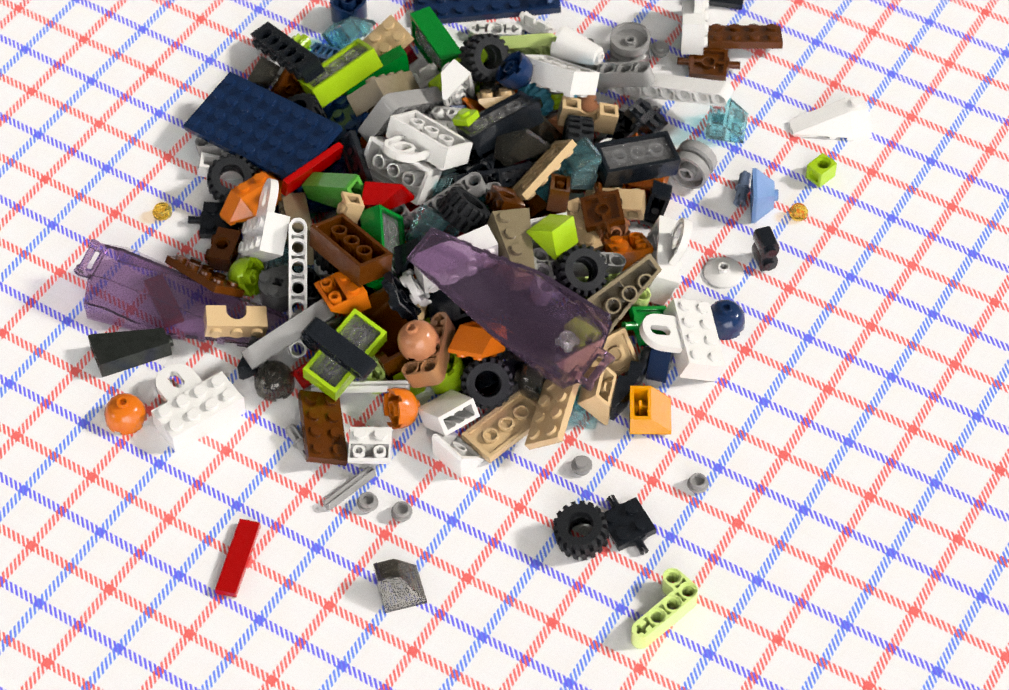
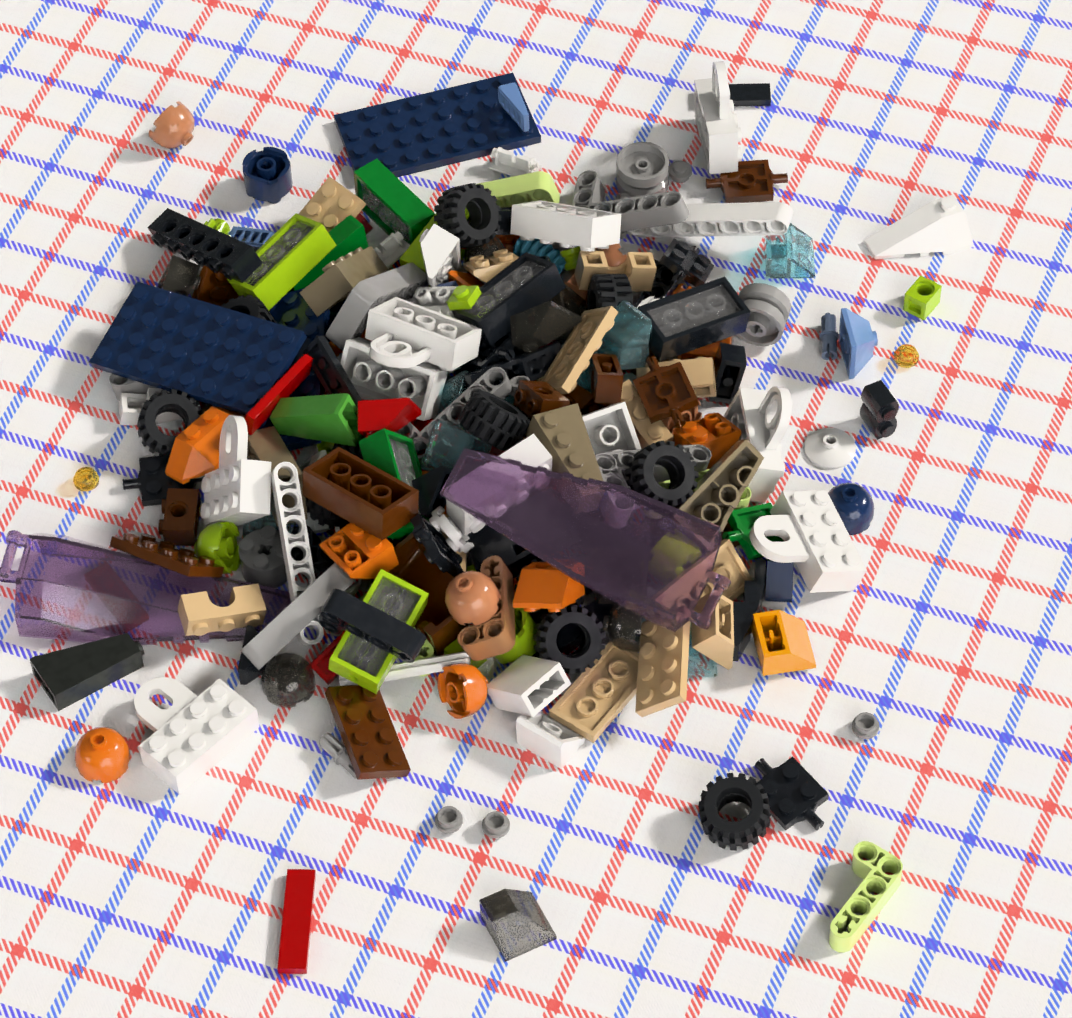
camera: 10 degrees left, 0 degrees up
clear light blue slope [321,16,376,49] -> none
light grey axle [323,466,376,510] -> none
tan brick [337,191,365,224] -> none
white slope [348,427,393,464] -> none
white beam [469,22,522,36] -> none
dark blue cylinder [495,51,533,90] -> none
lime slope [526,214,578,260] -> none
white cone [550,26,604,65] -> none
clear plate [555,330,580,353] -> none
light grey plate [571,455,592,476] -> none
reddish brown plate [707,24,783,49] -> none

